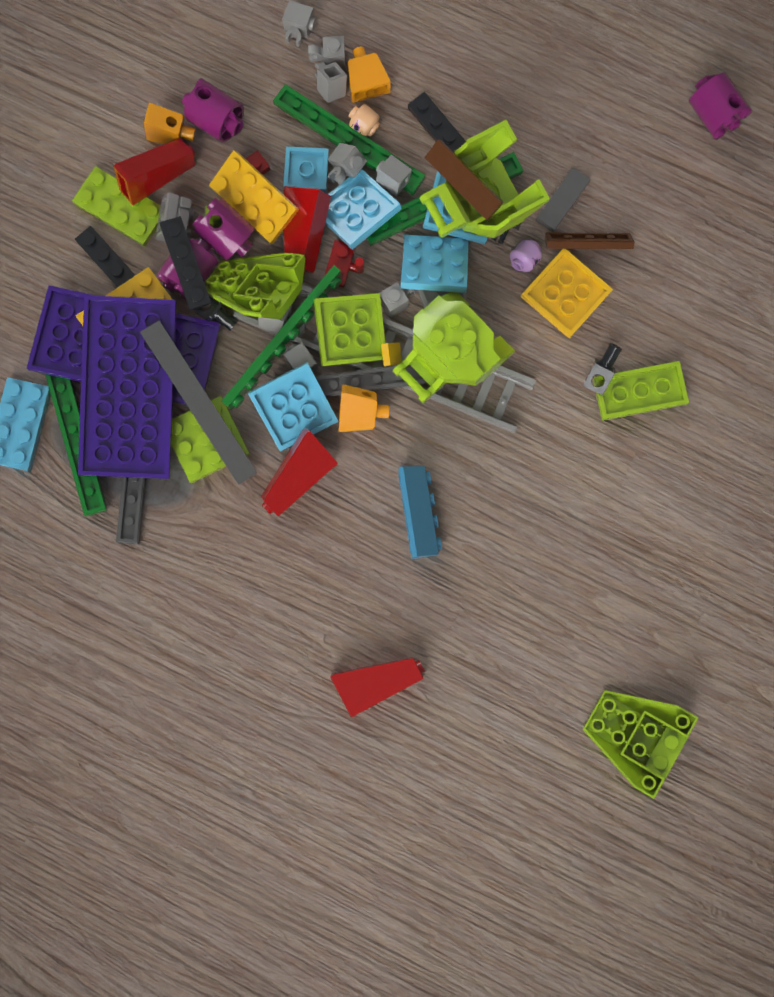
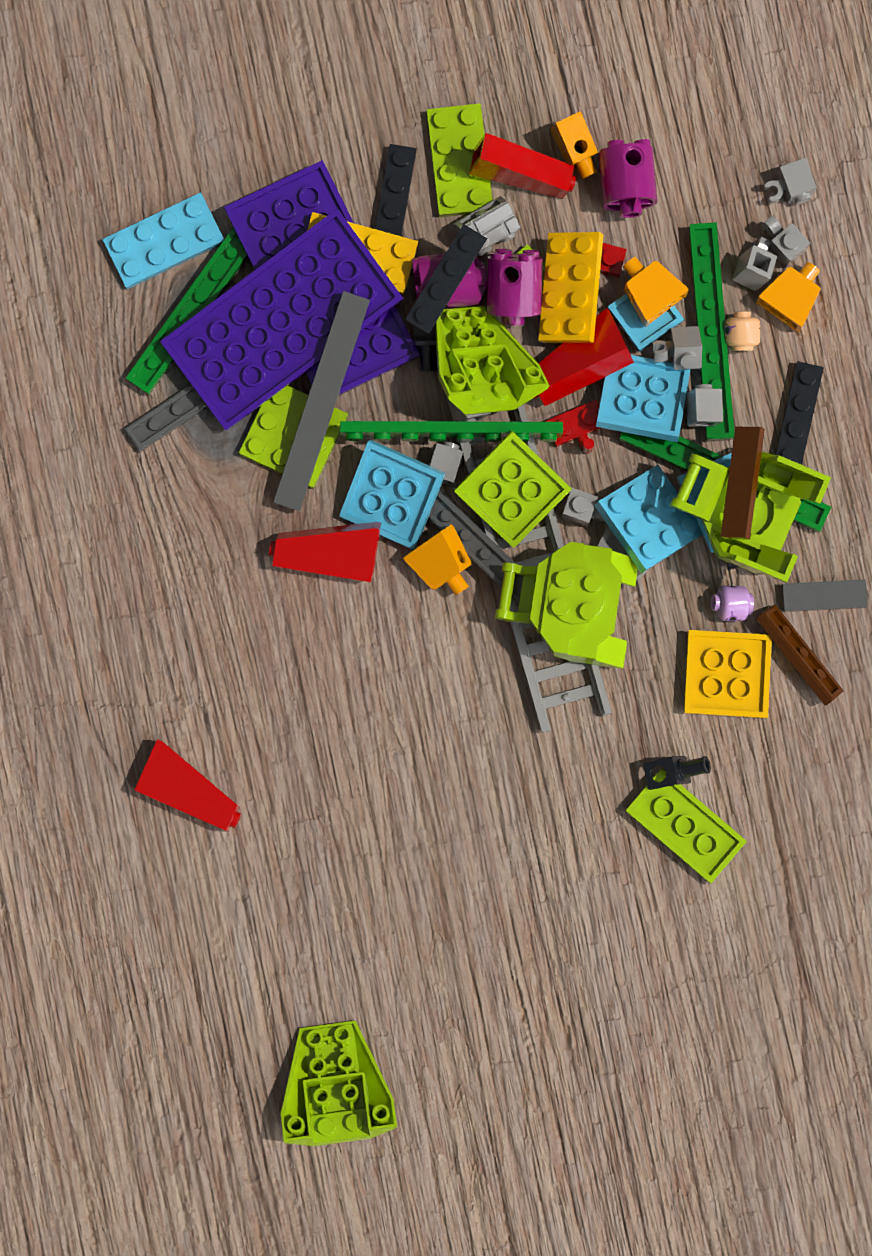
camera: 50 degrees right, 0 degrees up
yellow tile [381,342,402,366] -> none
dark azure slope [398,466,442,559] -> none
none -> light orange torso [623,256,689,327]

